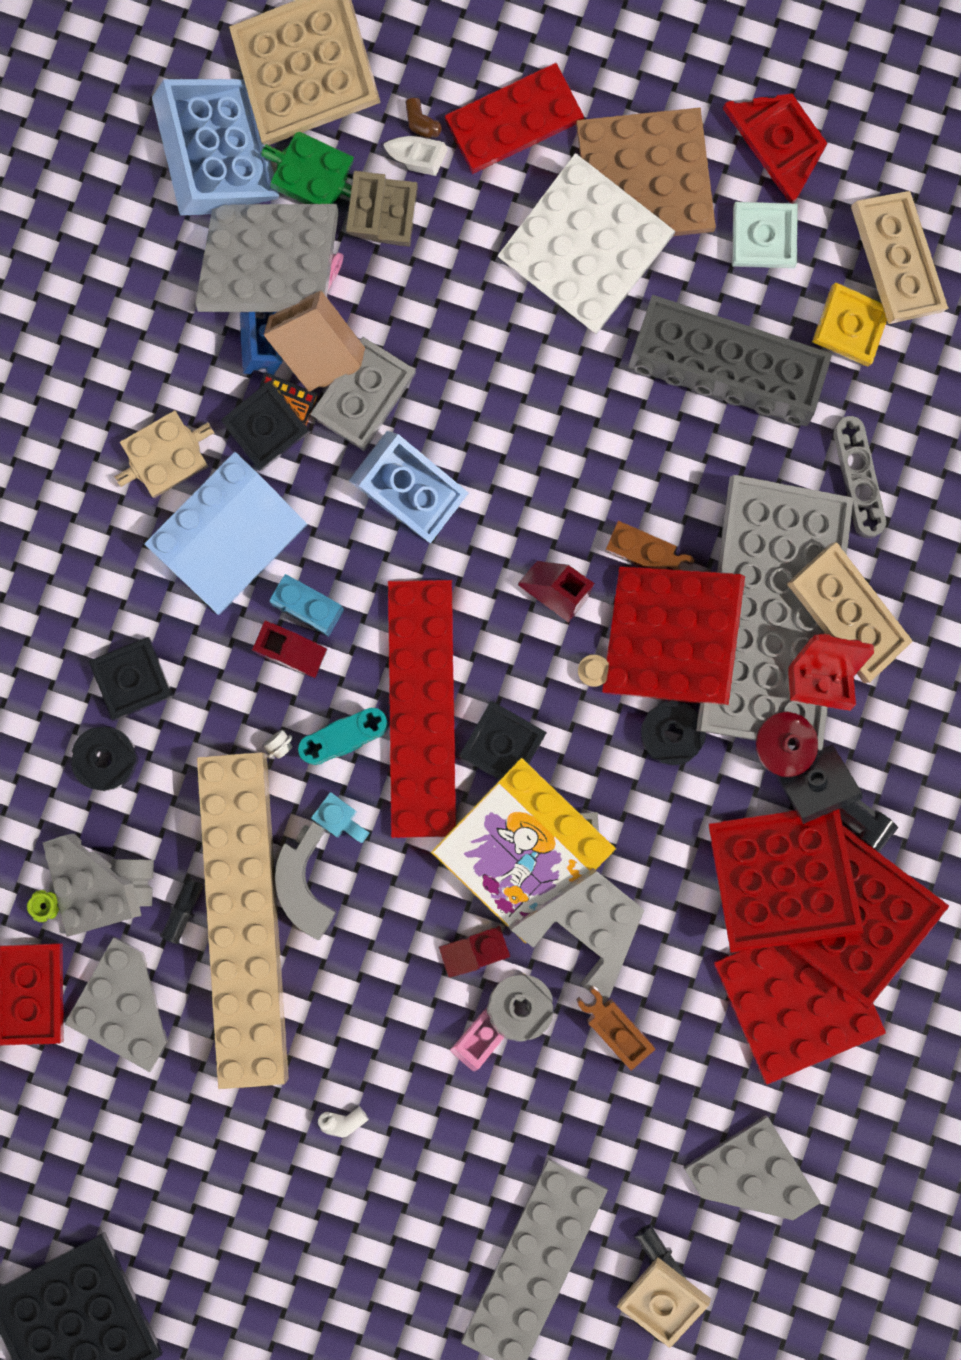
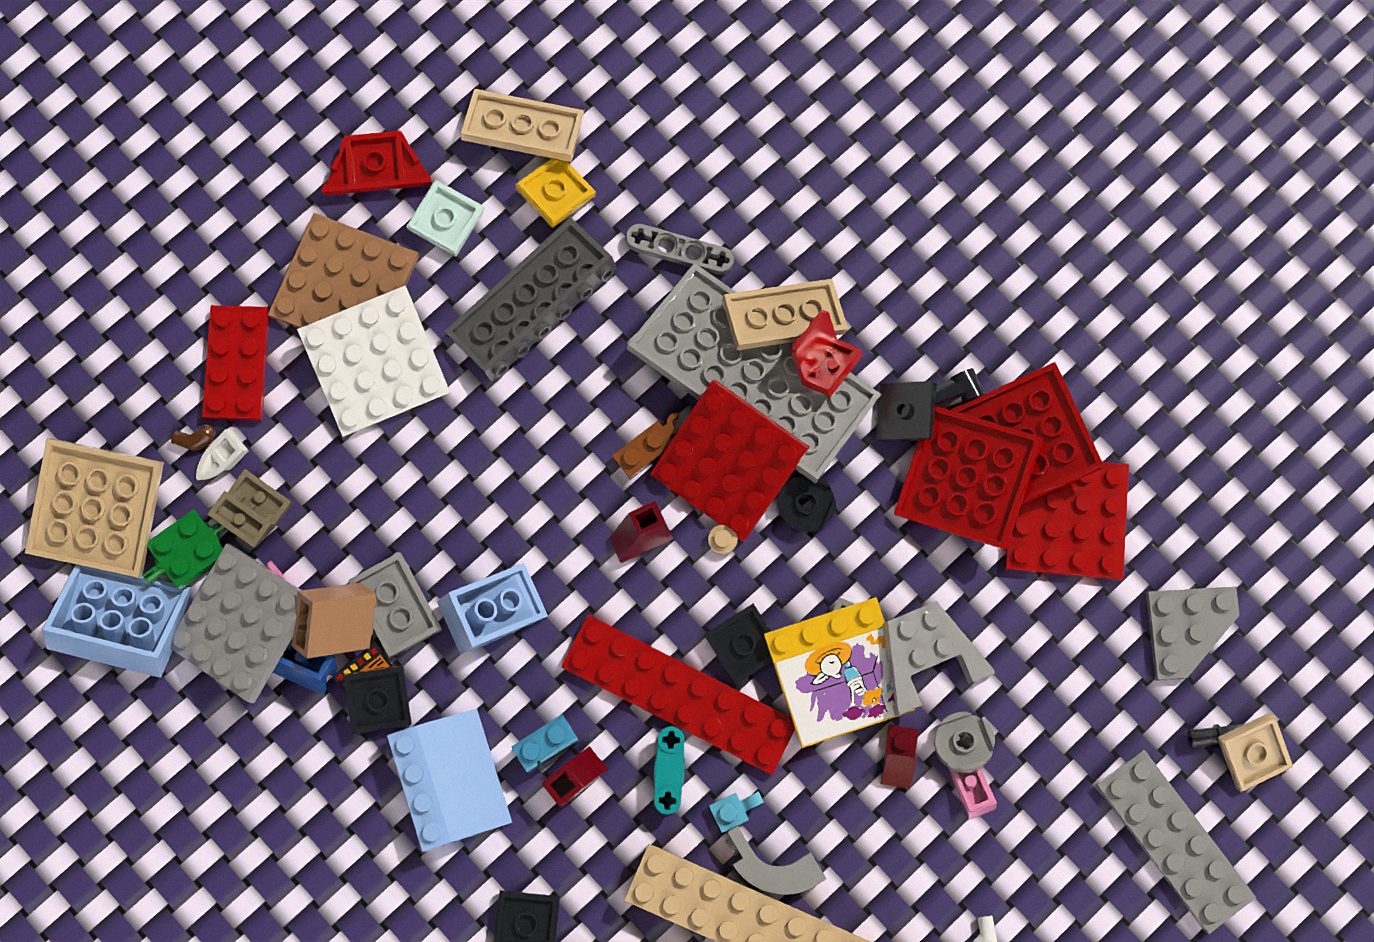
camera: 60 degrees left, 5 degrees down
tan plate [114,410,215,498] -> none
white plate [263,730,293,759] -> none
dark orange plate [576,986,655,1071] -> none
dark red dish [756,712,818,777] -> none

